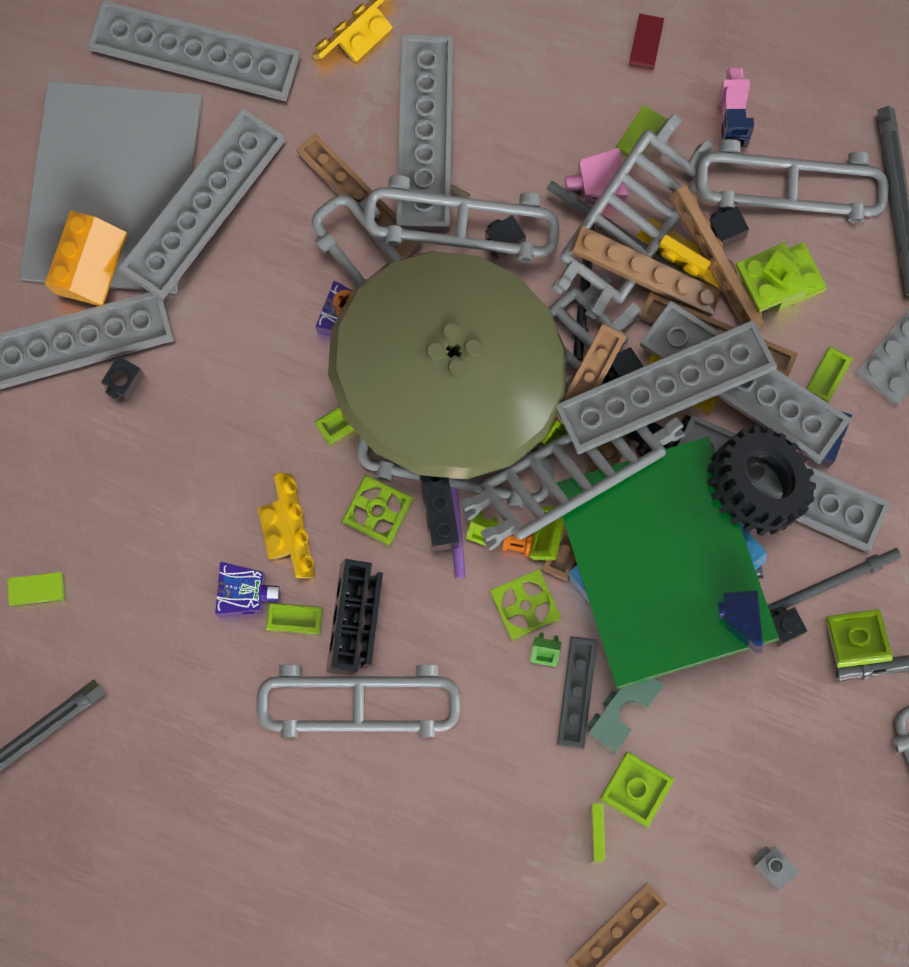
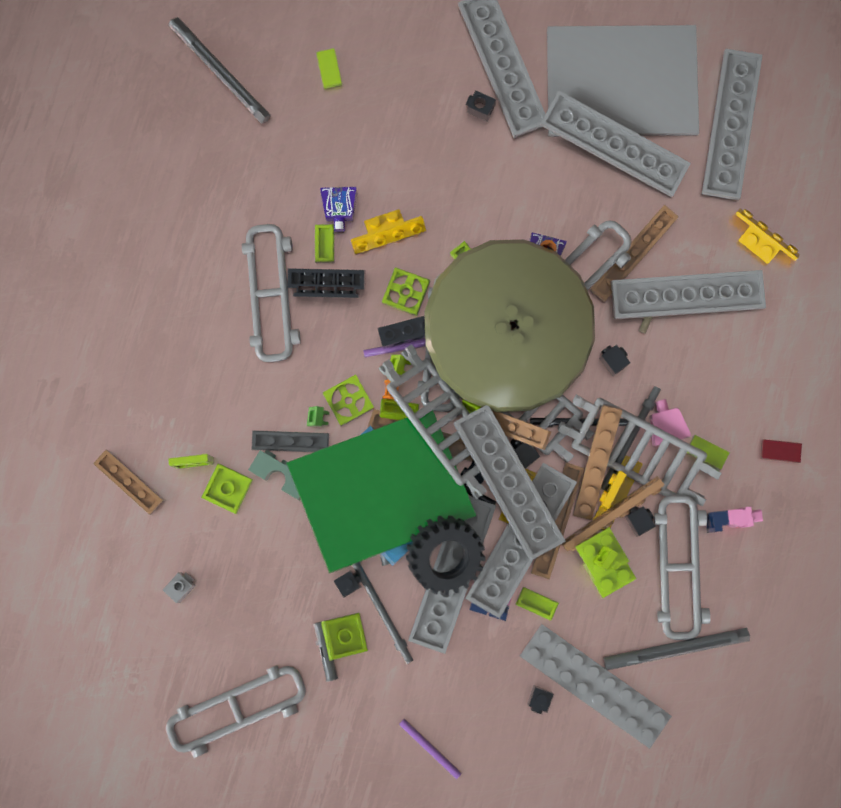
camera: 90 degrees right, 5 degrees up
light orange slope [45,211,127,307] -> none
light grey bar [364,175,559,263] -> none
clear blue slope [718,591,763,653] -> none

